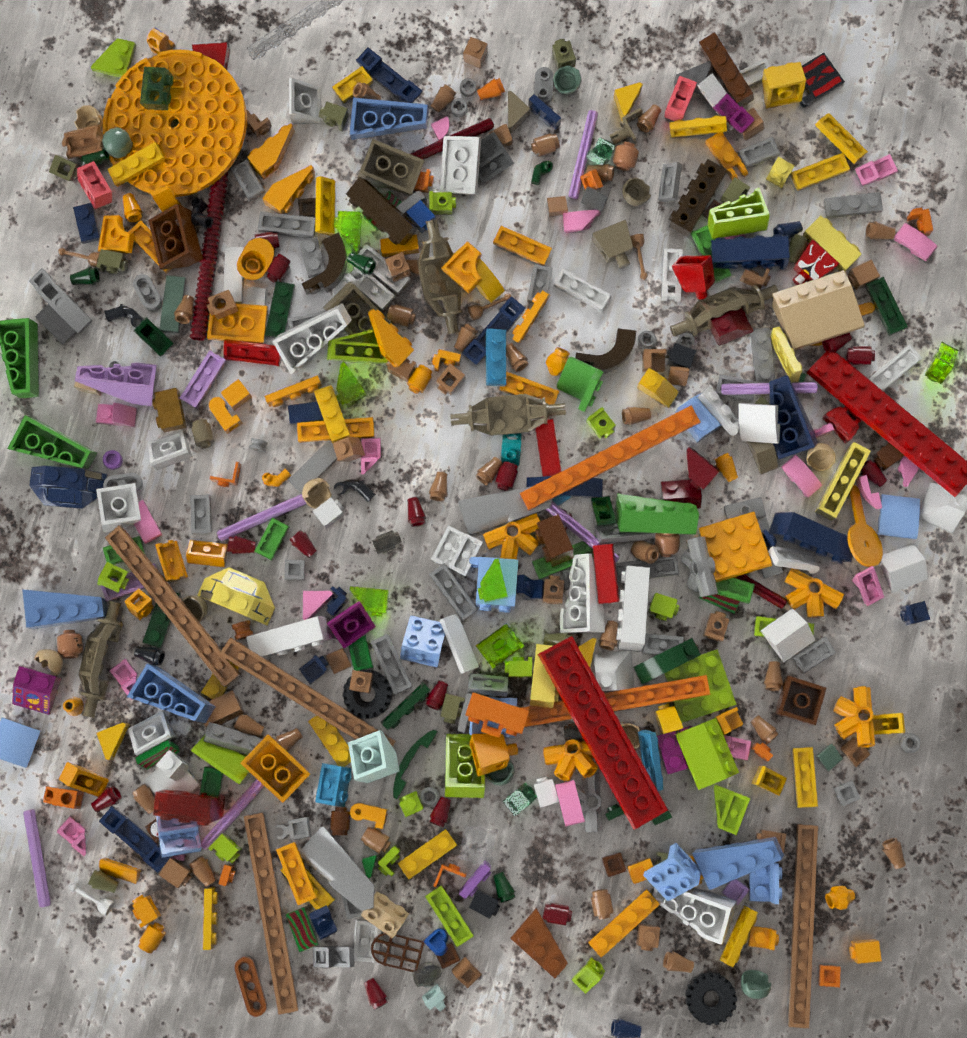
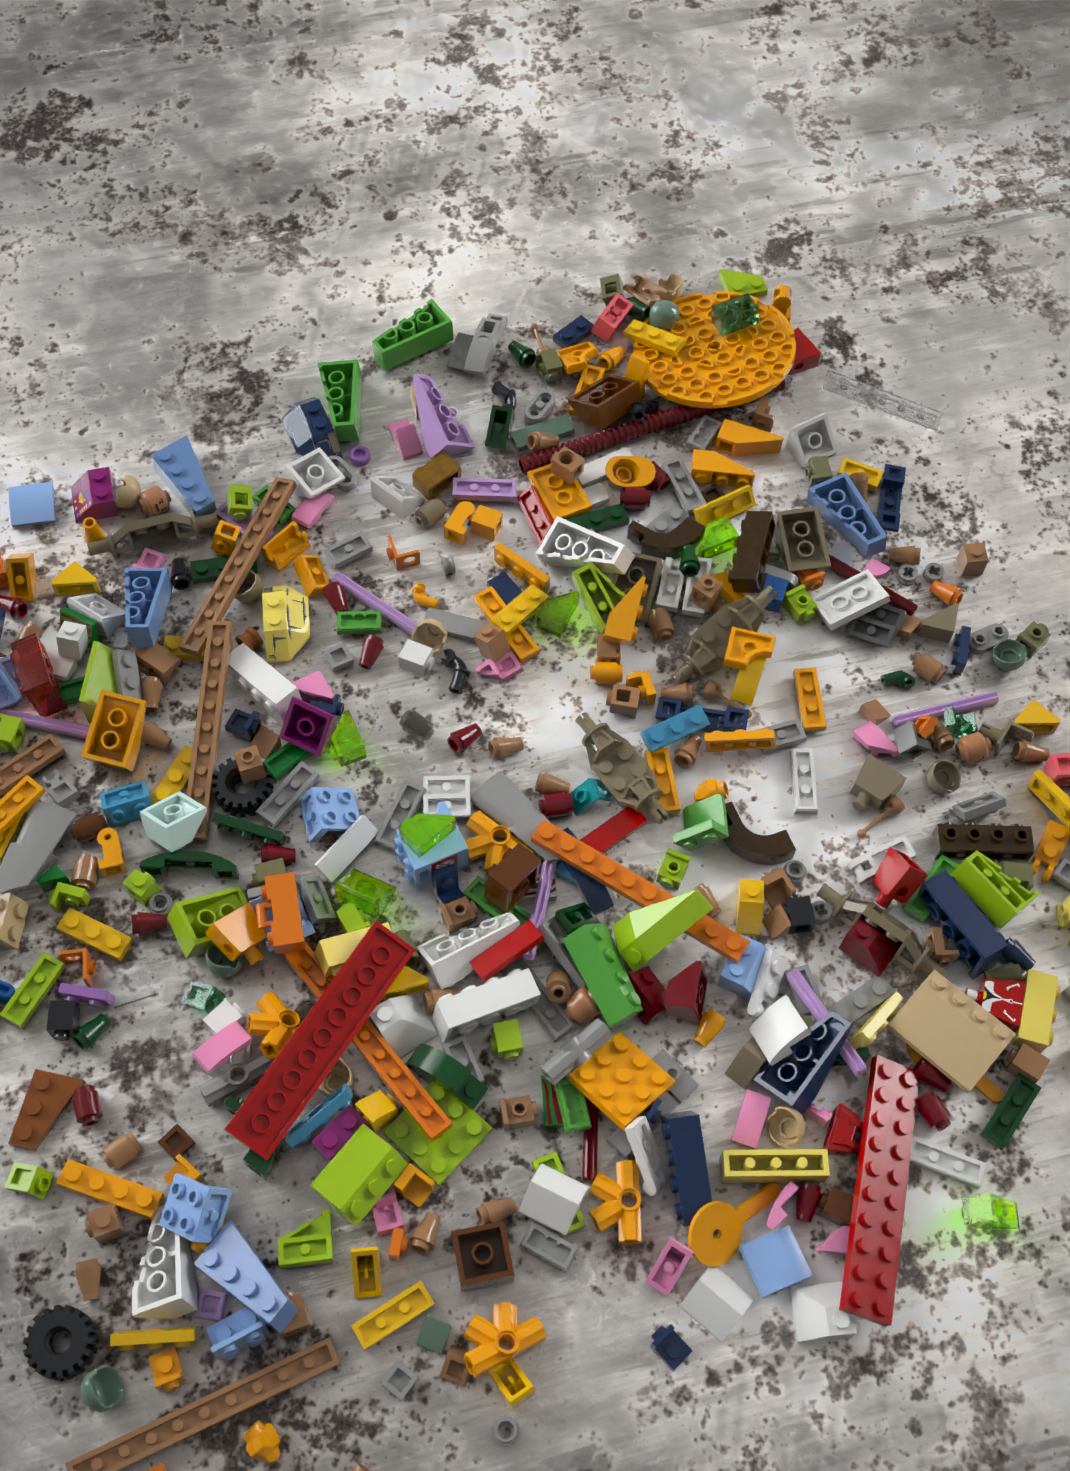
camera: 55 degrees right, 20 degrees down
none -> lime wedge [612,889,713,972]

